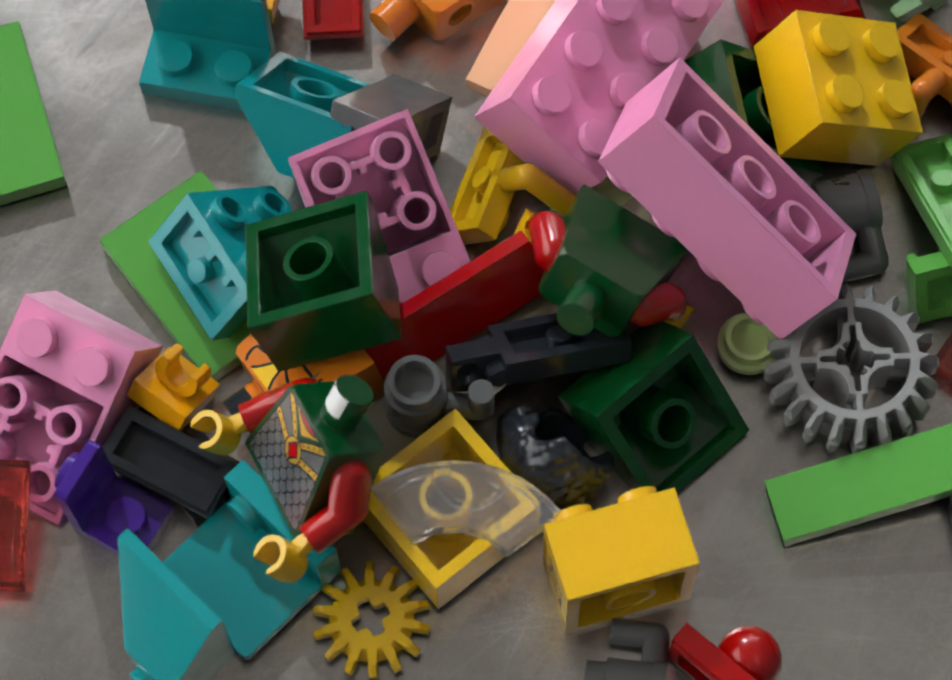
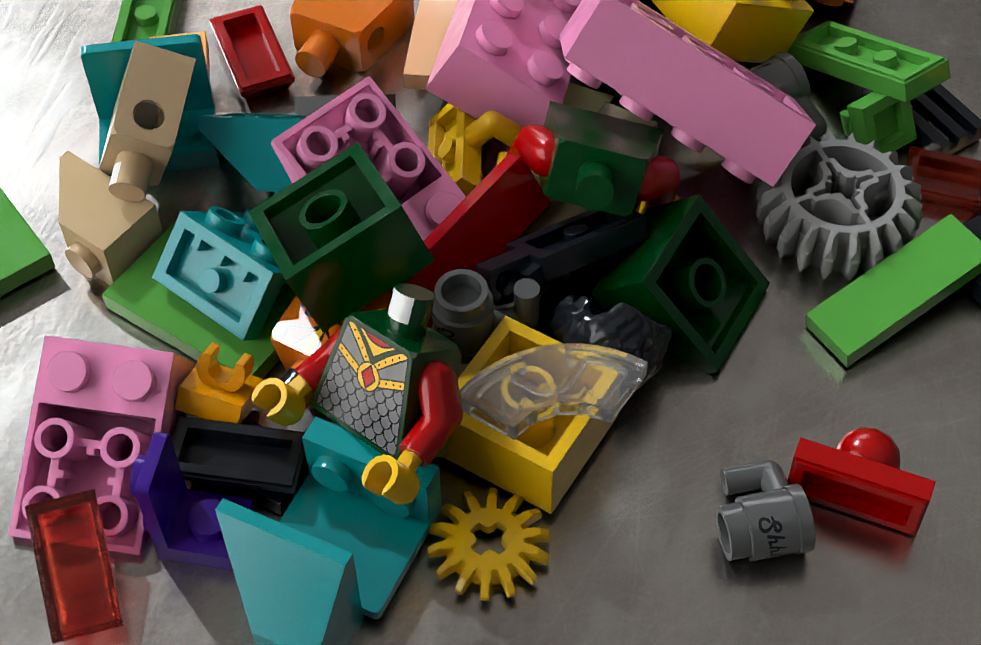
camera: 20 degrees left, 15 degrees down
yellow brick [543,486,700,635] -> none
yellowish green plate [717,312,778,375] -> none
none -> tan slope [59,151,163,286]
none -> tan torso [99,41,196,202]

